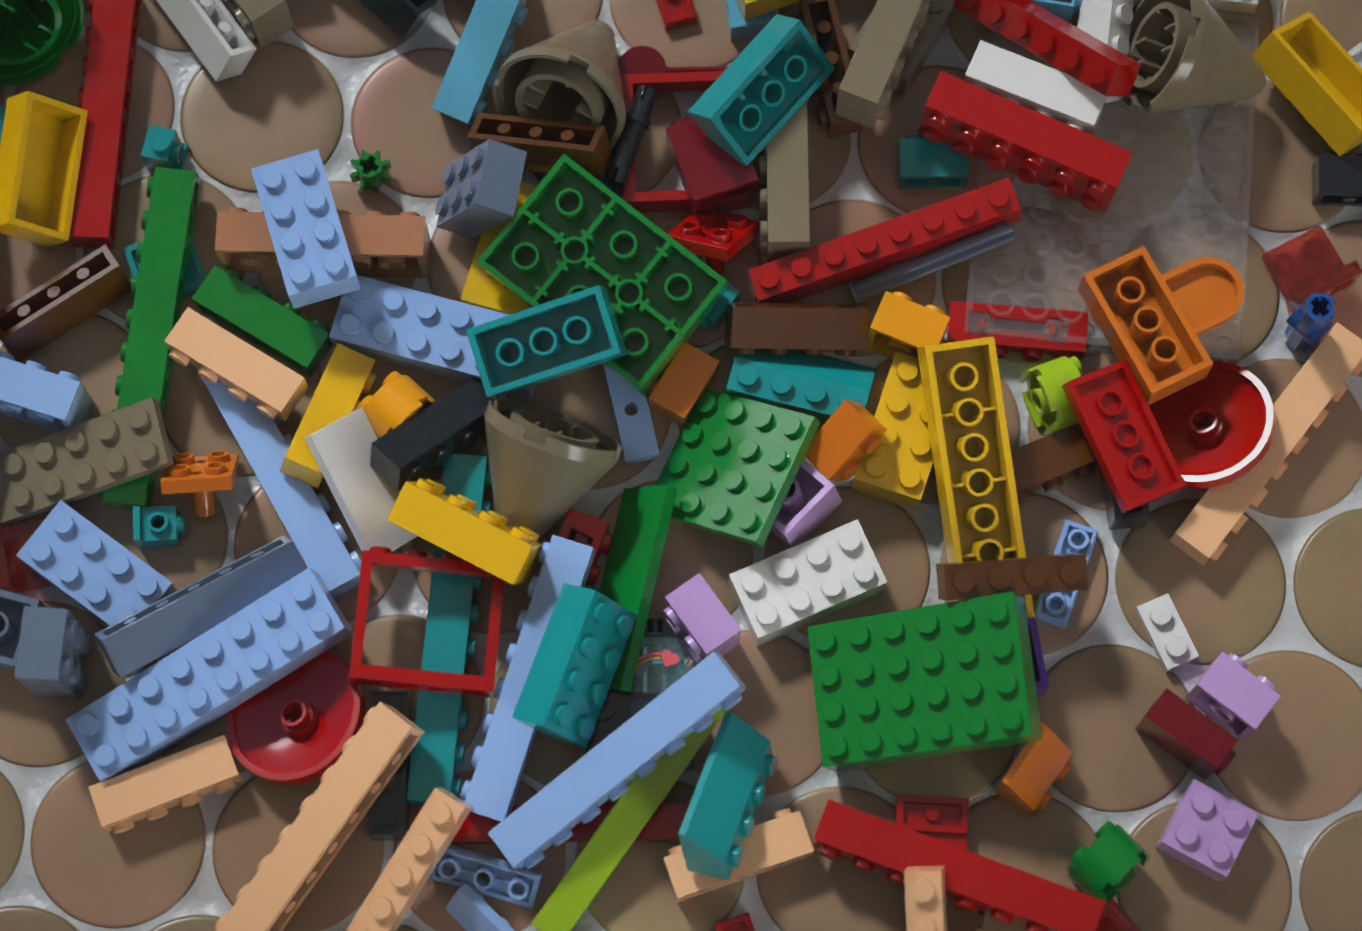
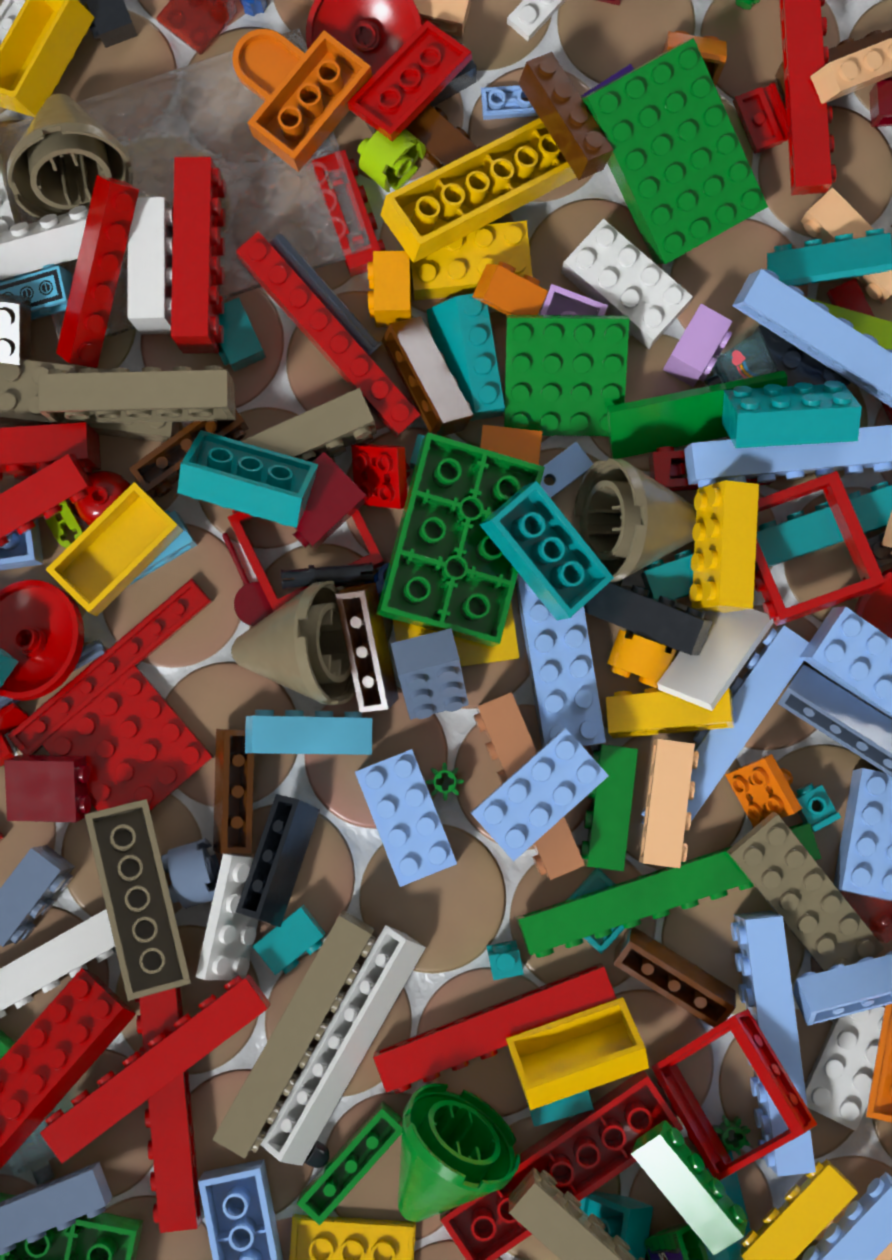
camera: 115 degrees left, 10 degrees up
none -> light blue brick [355,749,457,887]

